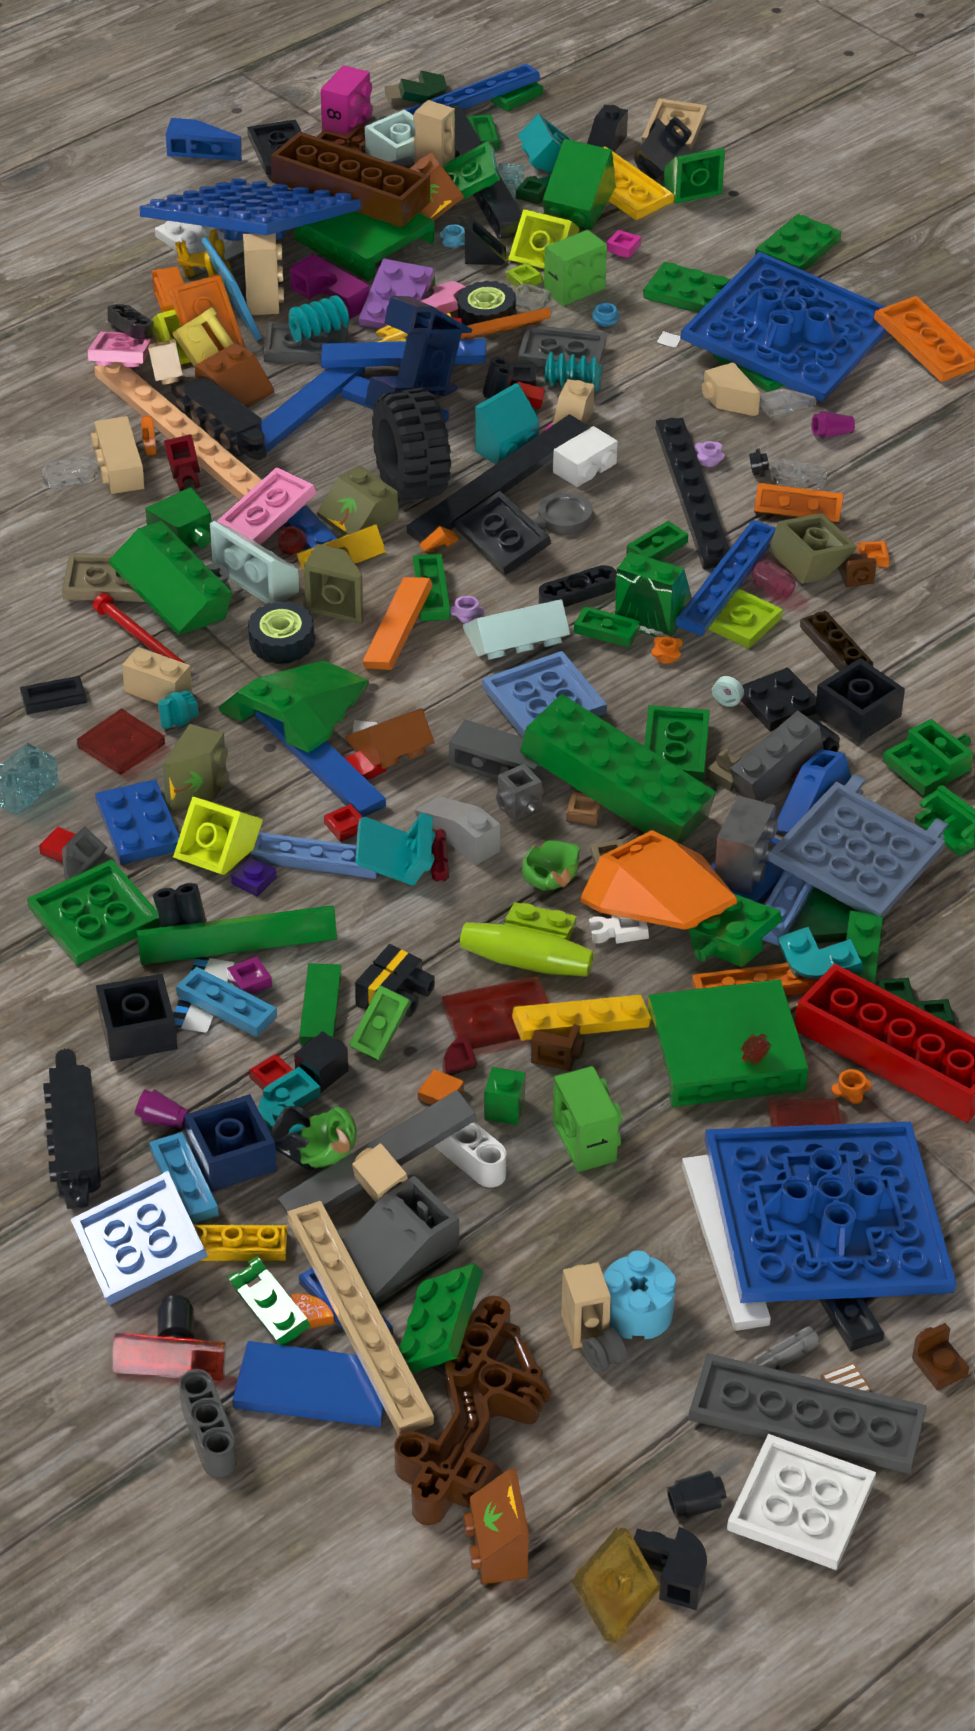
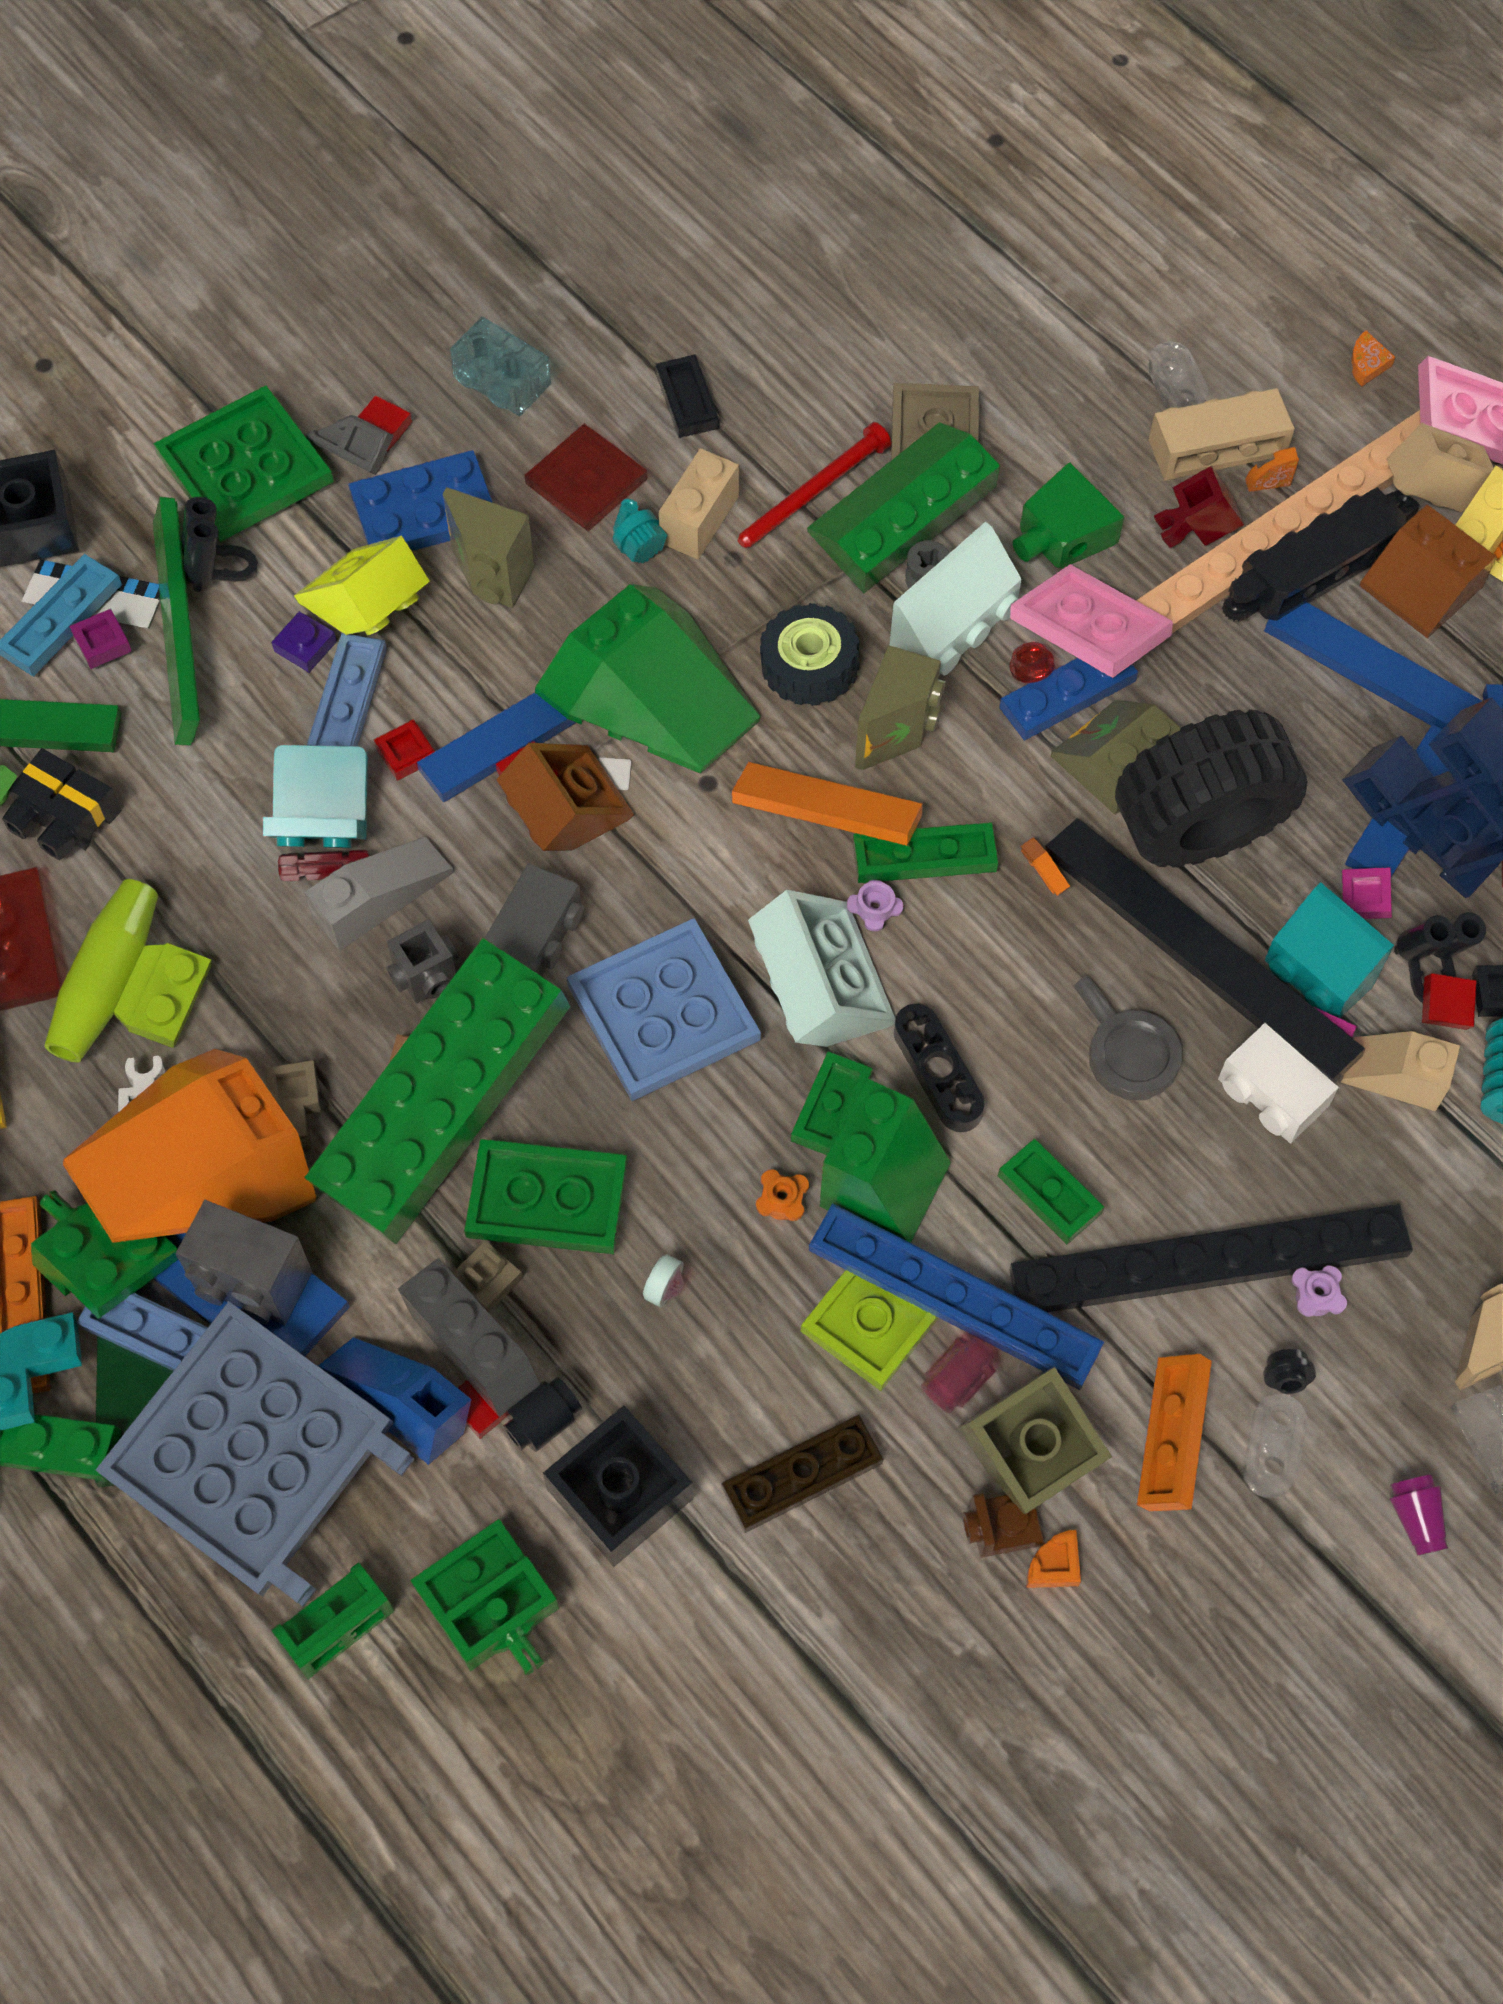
camera: 90 degrees right, 20 degrees up
yellow tile [297,524,386,573] -> none
black plate [454,491,552,575] -> none
bright green hair [522,840,580,891] -> none
black plate [741,667,816,731] -> none
none -> dark pink plate [1342,867,1392,919]
none -> orange tile [1351,330,1395,387]

